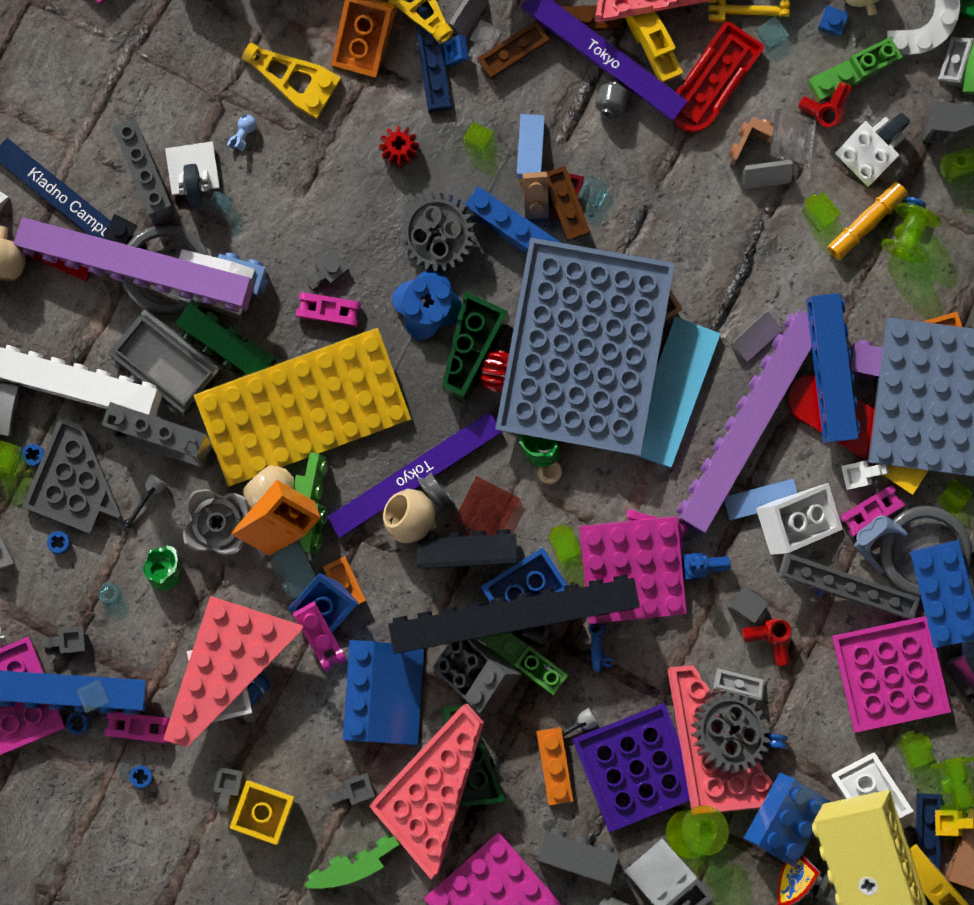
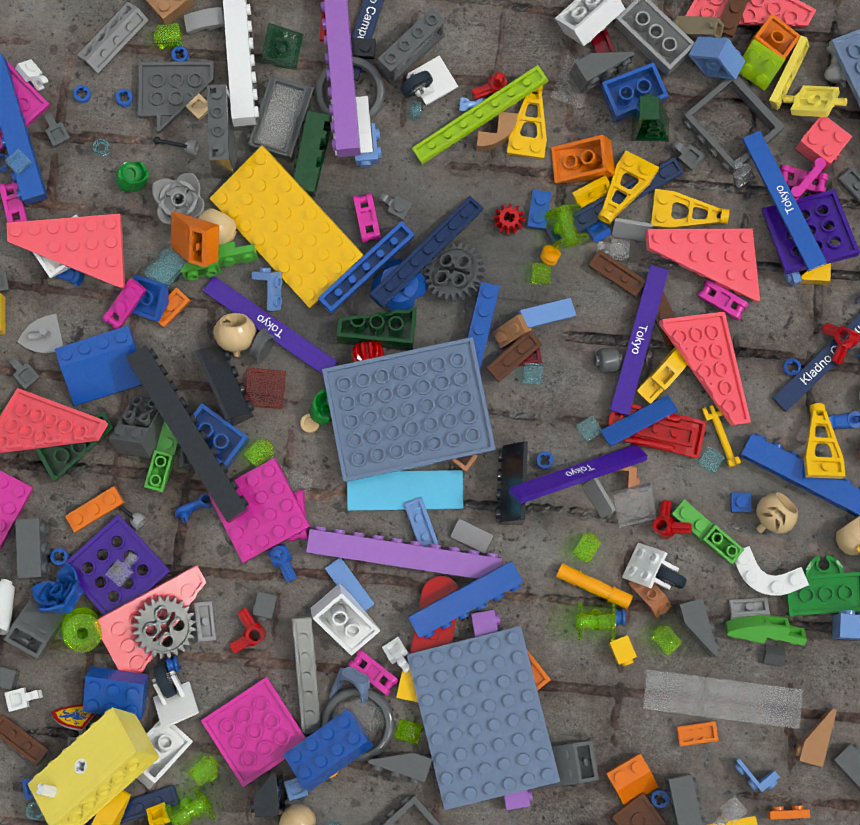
camera: 75 degrees right, 0 degrees up
none -> light grey shield [17,314,64,353]
none -> blue brick [32,563,84,614]
none -> blue bush [50,548,69,566]
none -> blue bush [73,85,91,103]
none -> clear plate [105,553,139,587]
none -> white plate [152,663,199,729]
none -> tan plate [186,94,208,121]
none -> medium blue bracket [252,267,282,311]
none -> clear green slope [261,23,304,70]
none -> blue brick [318,221,415,315]
none -> dark blue tile [369,196,484,309]
none -> medium blue tile [404,497,439,547]
none -> lime tile [412,65,549,165]
none -> red axle [472,72,507,100]
none -> medium nougat brick [476,112,518,151]
none -> black slope [496,441,528,525]
none -> dark purple tile [509,445,648,504]
none -> blue plate [527,190,552,230]
none -> blue bush [536,451,554,470]
none -> light orange tile [540,245,561,266]
none -> clear neon green hose [545,203,589,249]
none -> yellow plate [572,176,610,209]
none -> clear light blue tile [576,415,602,442]
none -> blue slope [600,395,678,448]
none -> yellow brick [608,635,637,667]
none -> nougat bracket [629,581,672,618]

